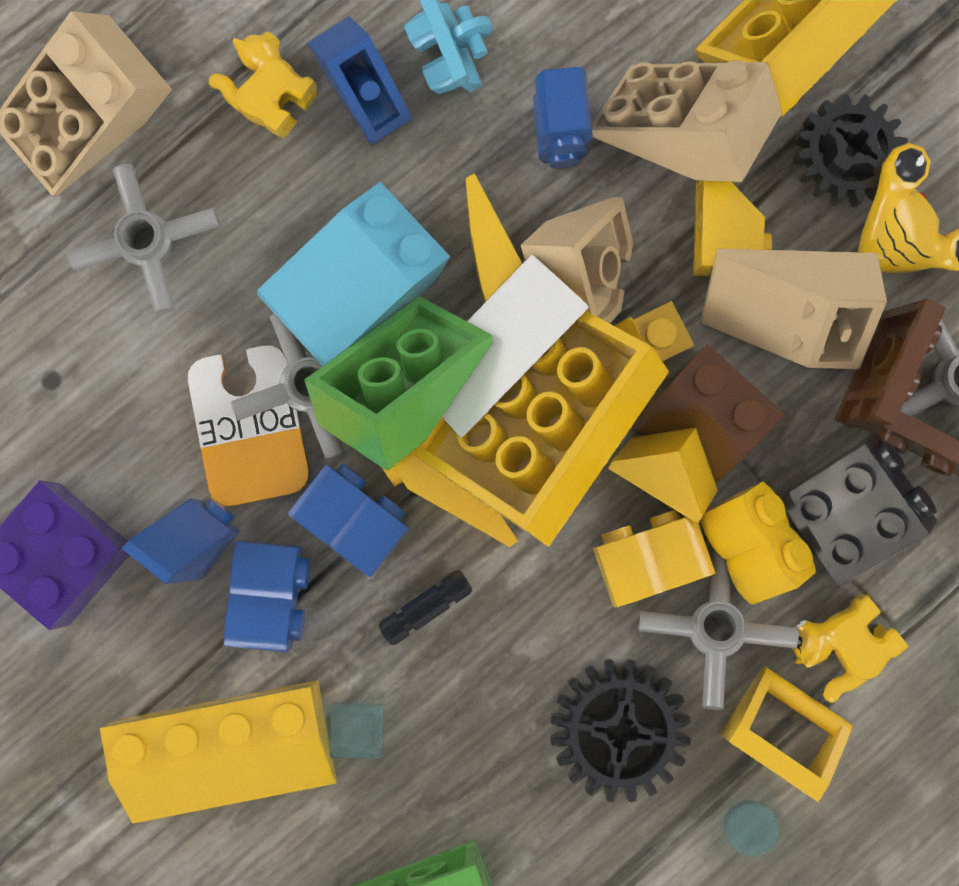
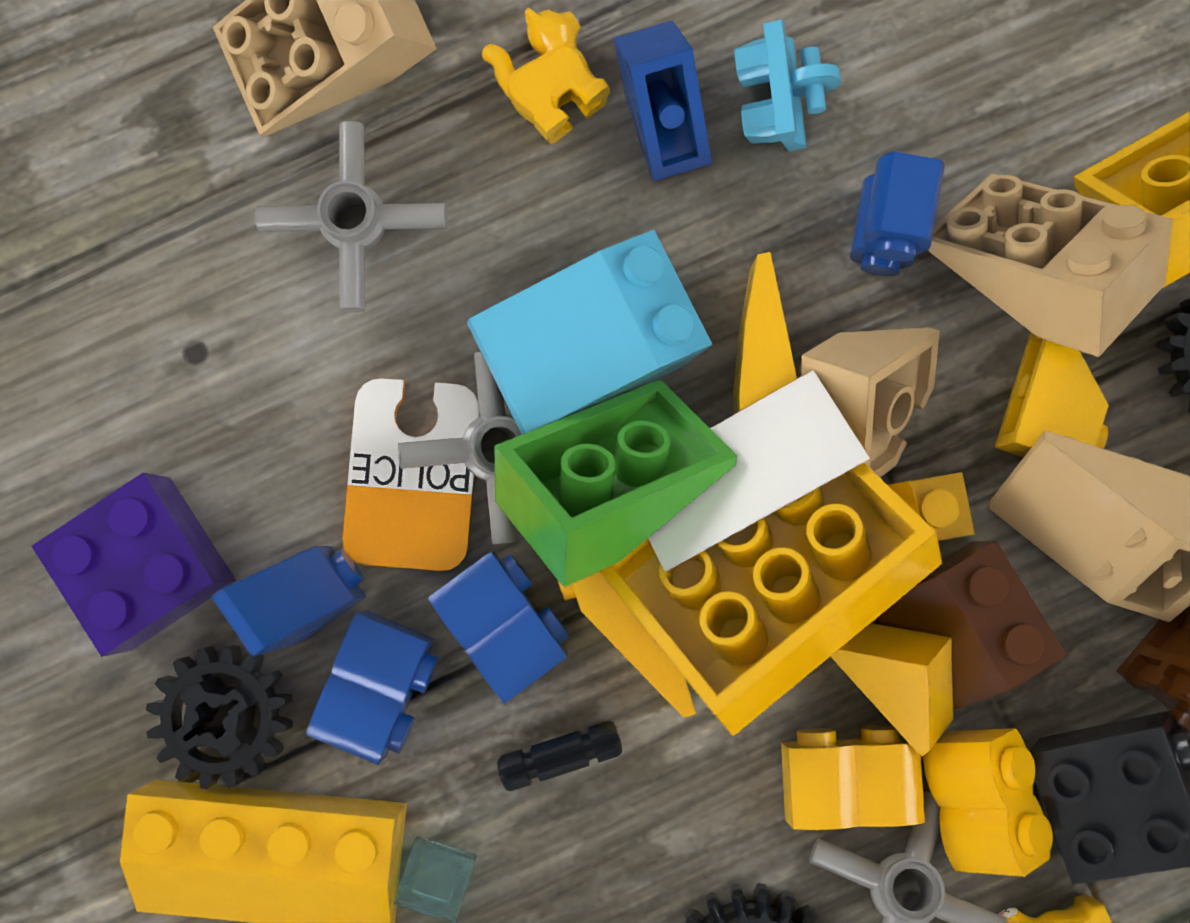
camera: 20 degrees right, 0 degrees up
none -> black gear [146,645,293,789]

